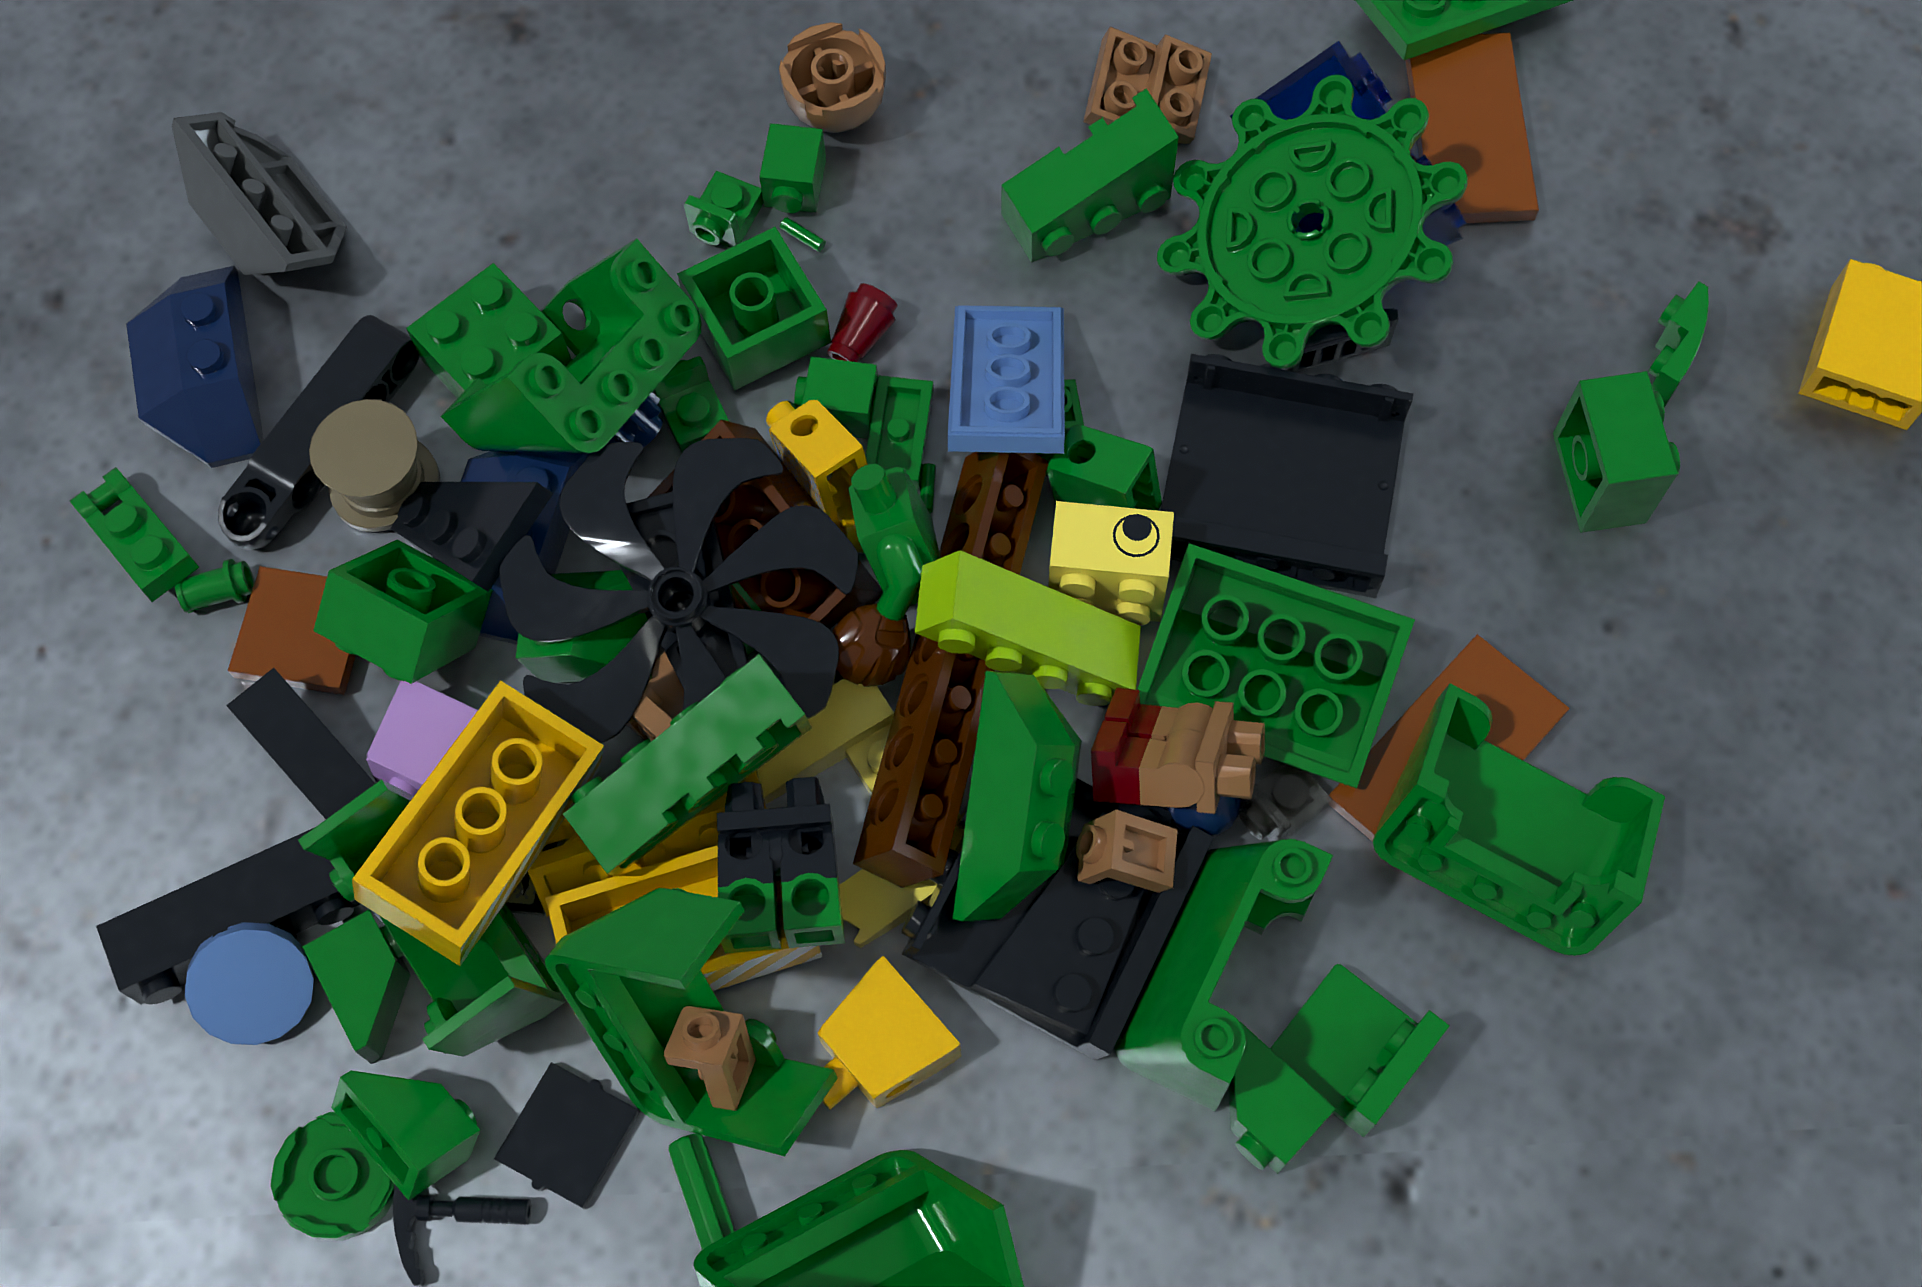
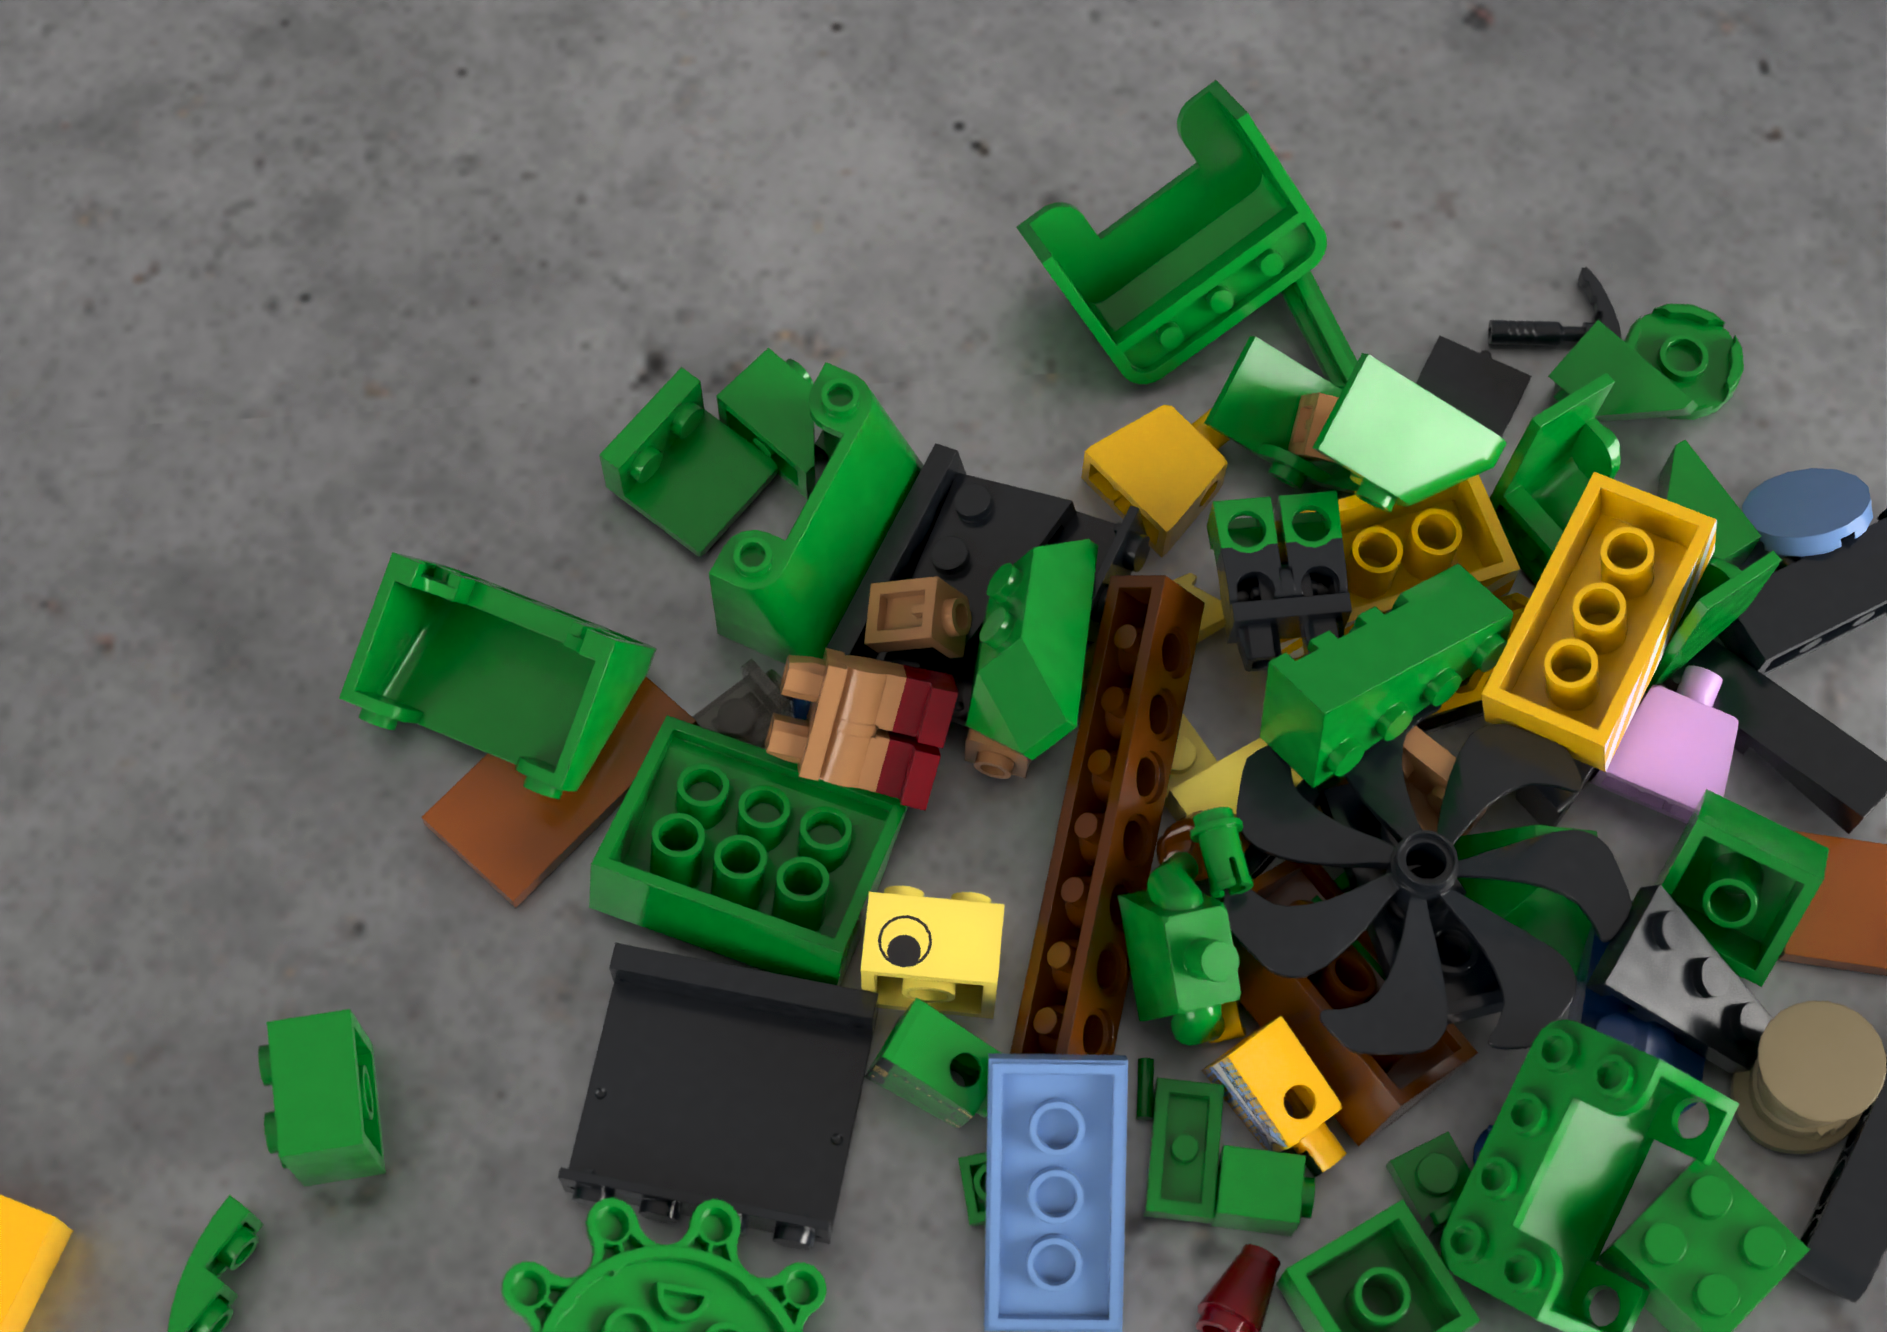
camera: 175 degrees right, 0 degrees up
lime brick [915,550,1141,706] -> none
none -> green pin [1189,807,1254,898]

